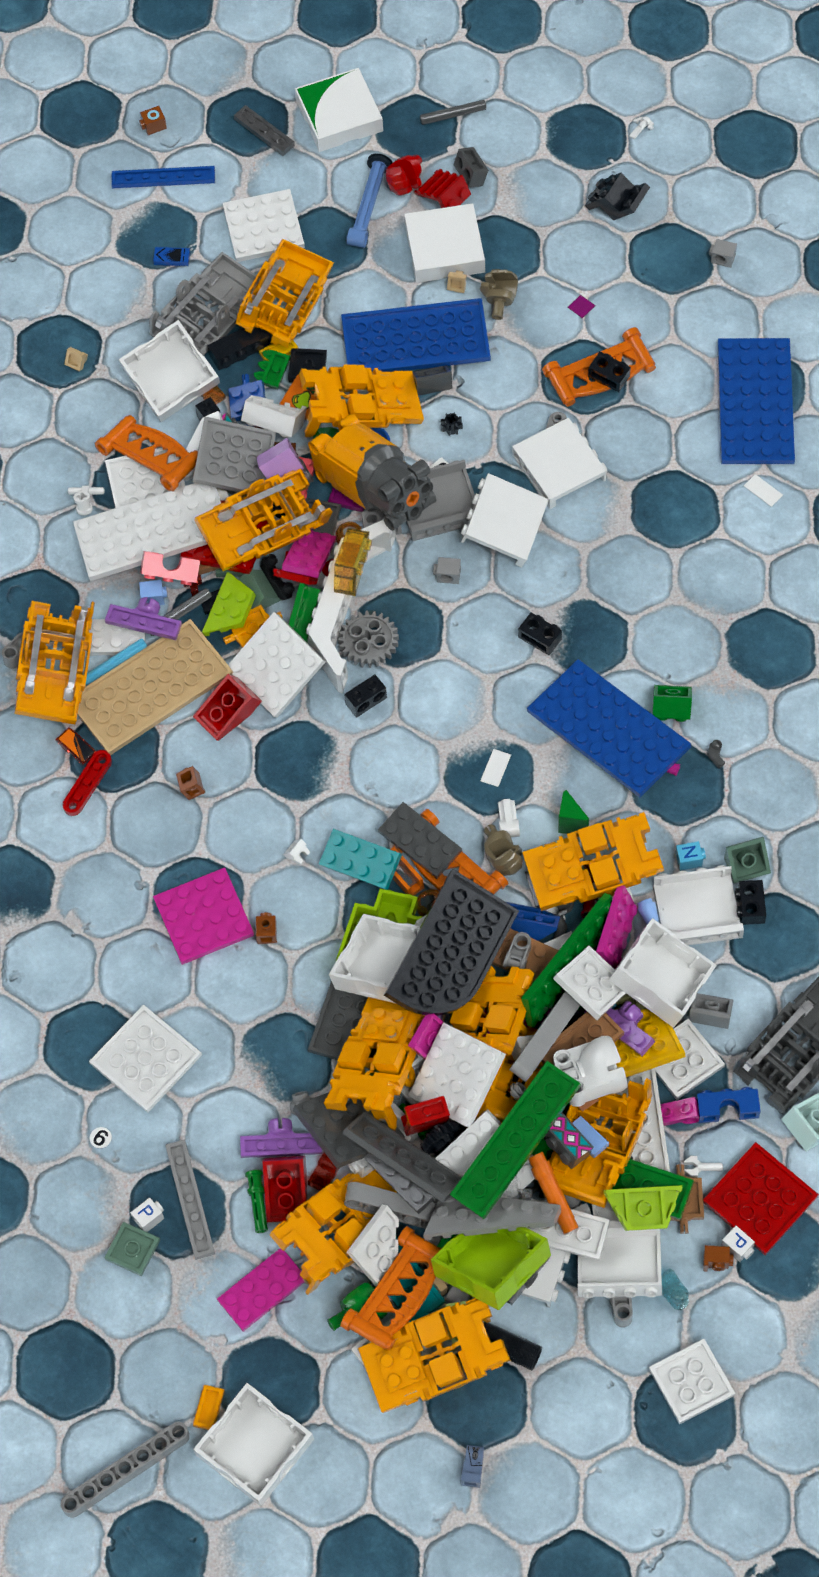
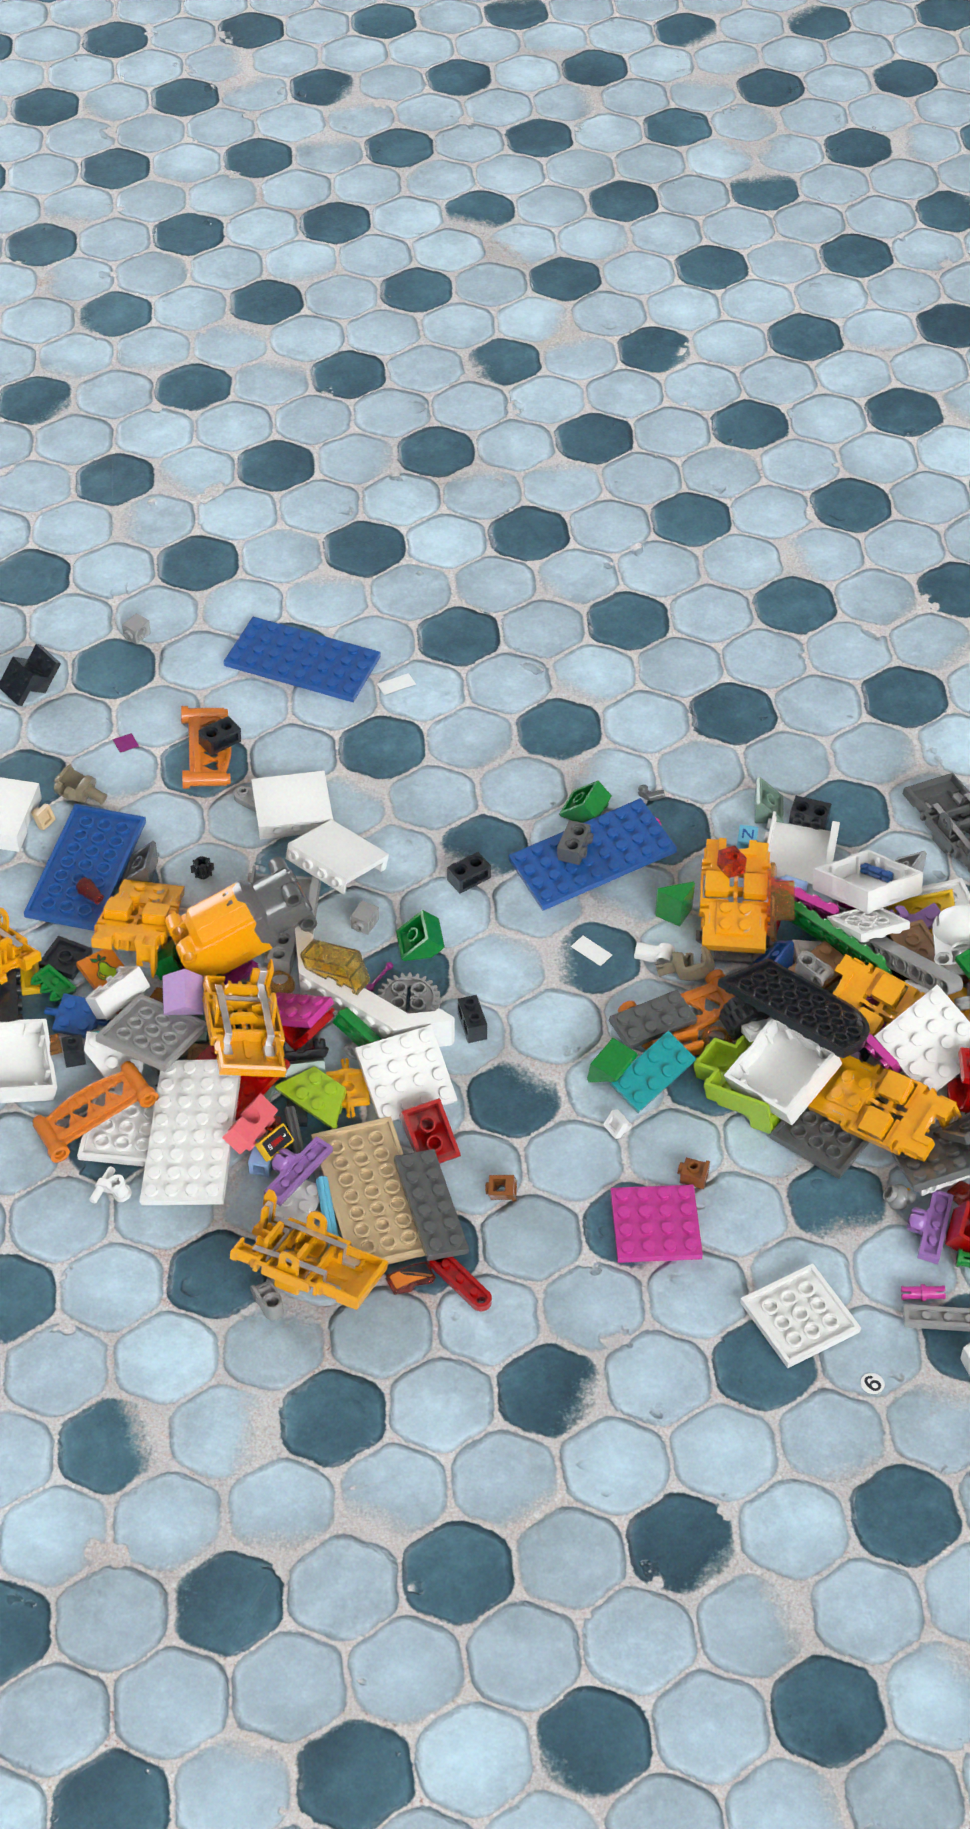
camera: 75 degrees left, 15 degrees down
none -> clear red cone [76,877,104,904]
none -> tile [255,1123,294,1162]
none -> magenta hinge [366,962,393,992]
none -> dark grey plate [394,1149,469,1261]
none -> green slope [396,910,445,961]
none -> dark grey brick [557,820,593,865]
none -> green slope [587,1038,638,1082]
none -> clear red brick [717,845,747,878]
none -> clear orange bracket [767,862,795,942]
none -> blue axle [860,863,894,883]
none -> dark pink pin [901,1284,946,1301]

